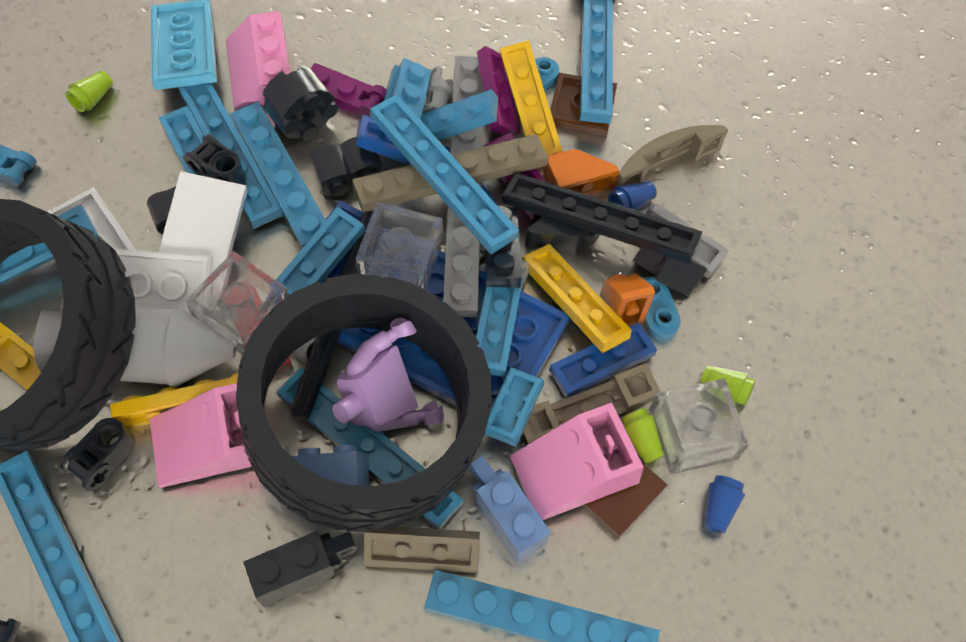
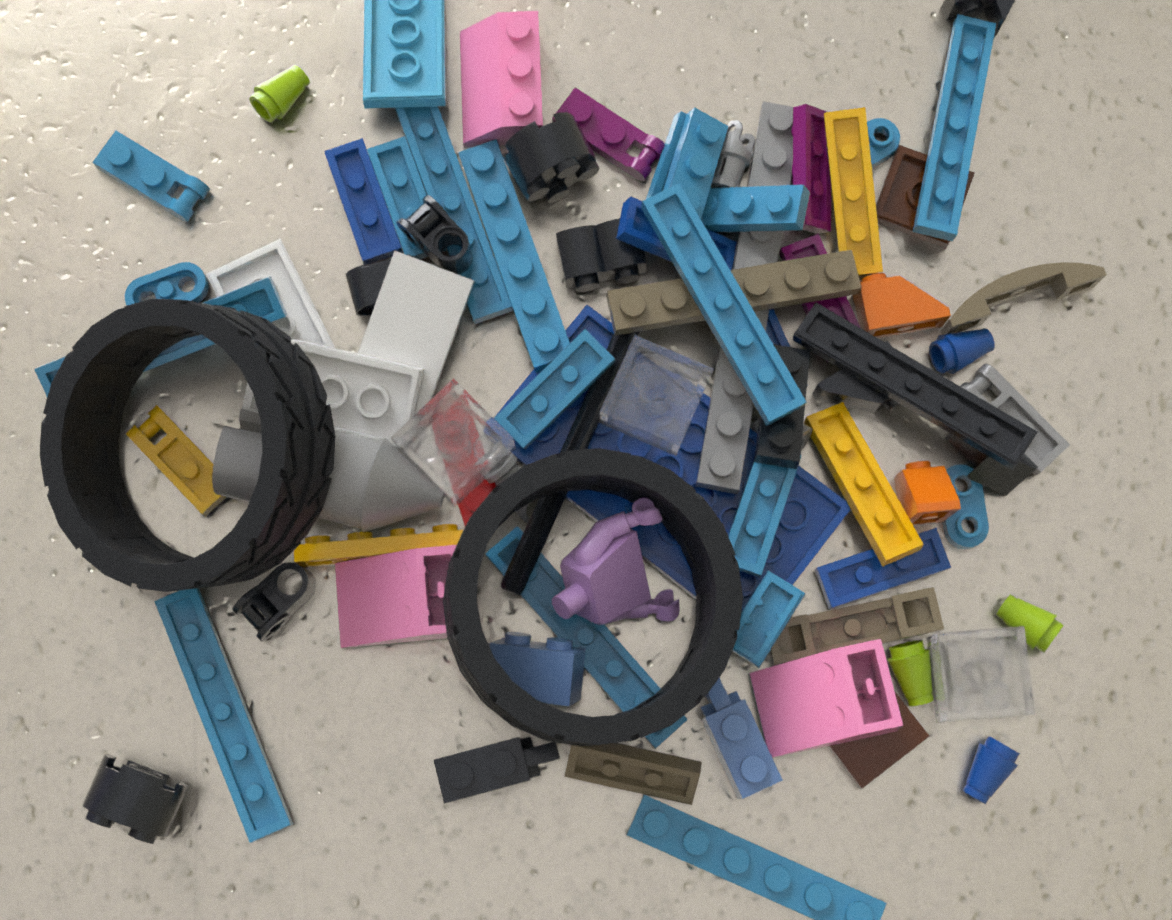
camera: 10 degrees right, 15 degrees up
none -> blue plate [324,138,403,265]

